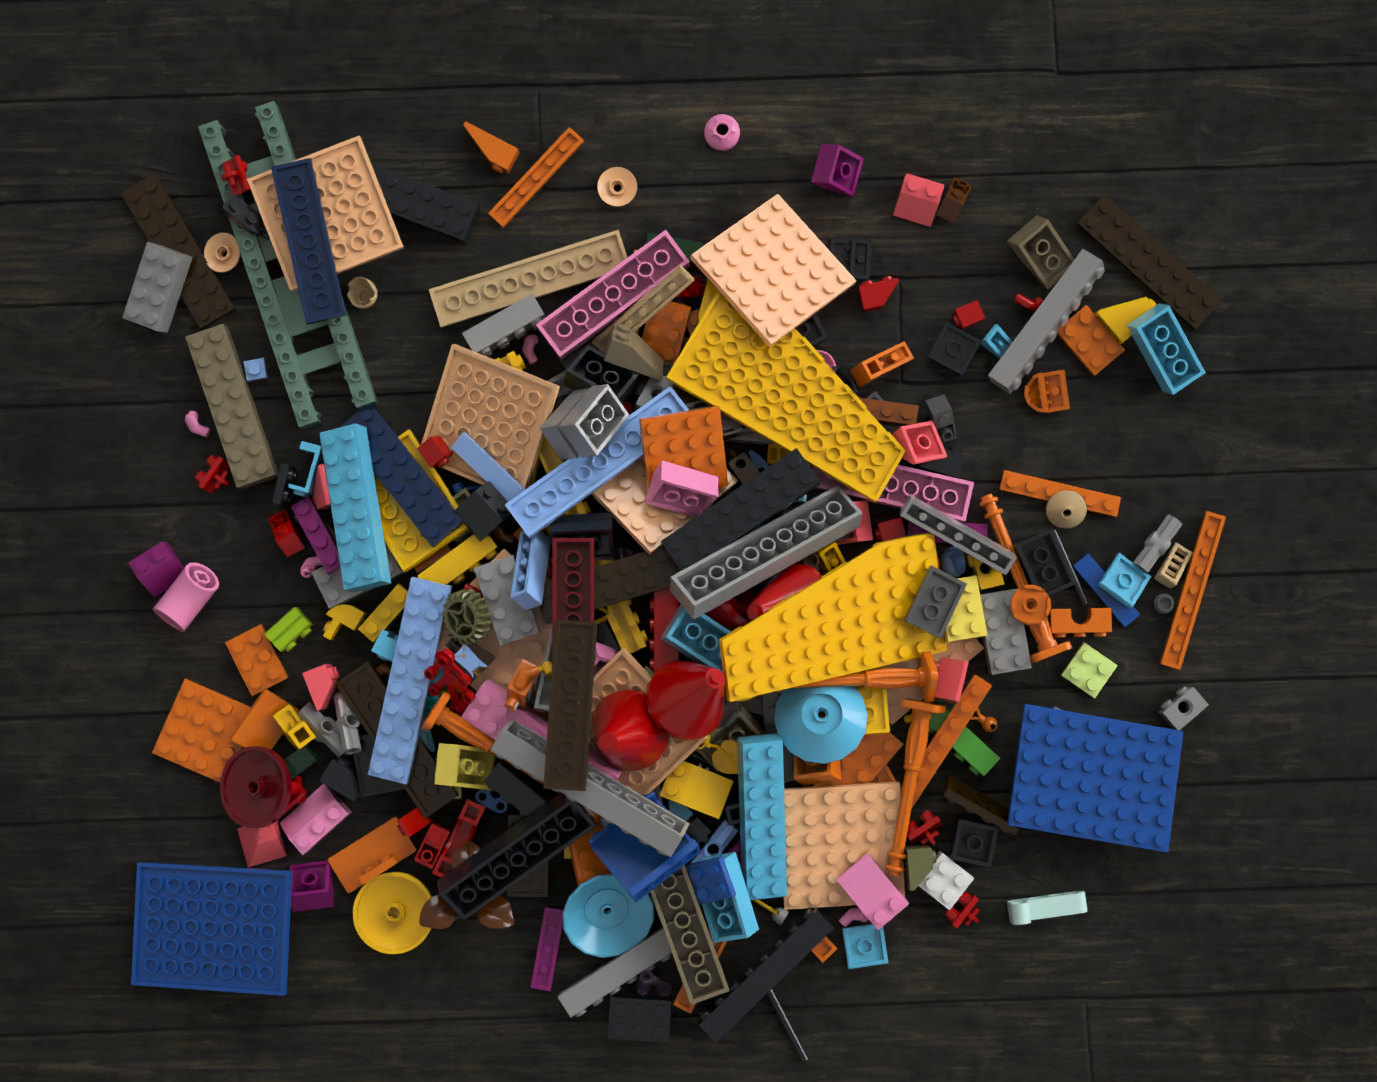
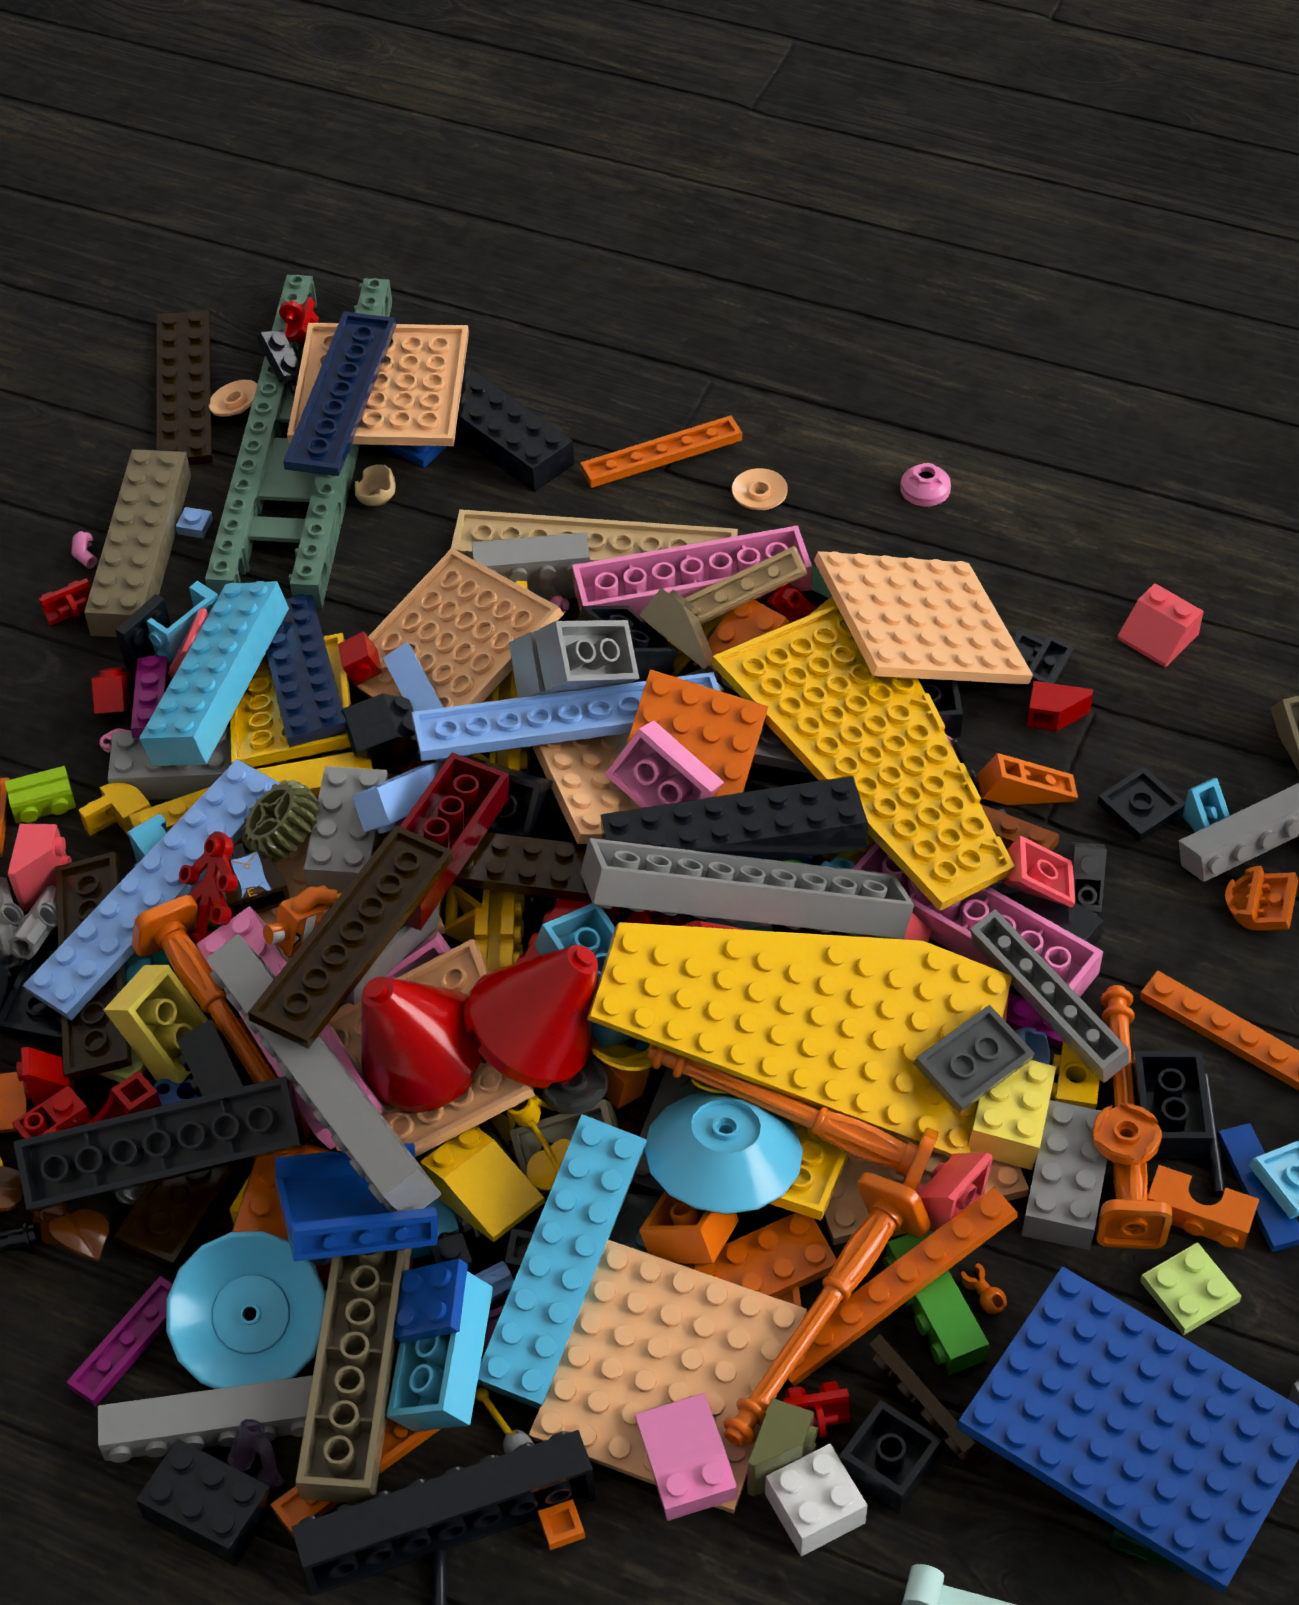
camera: 30 degrees right, 35 degrees down
light grey brick [122,242,193,332] -> none
orange slope [464,121,520,174] -> none
magenta slope [811,144,864,196] -> none
bright pink arm [839,908,869,927] -> none
medium azure plate [842,924,888,969] -> none
reddish brown slope [936,177,972,223] -> none
red hips [944,892,980,928] -> none
red brick [952,300,985,330] -> none
red arm [1014,294,1044,311] -> none
tan dish [1046,490,1087,529] -> none

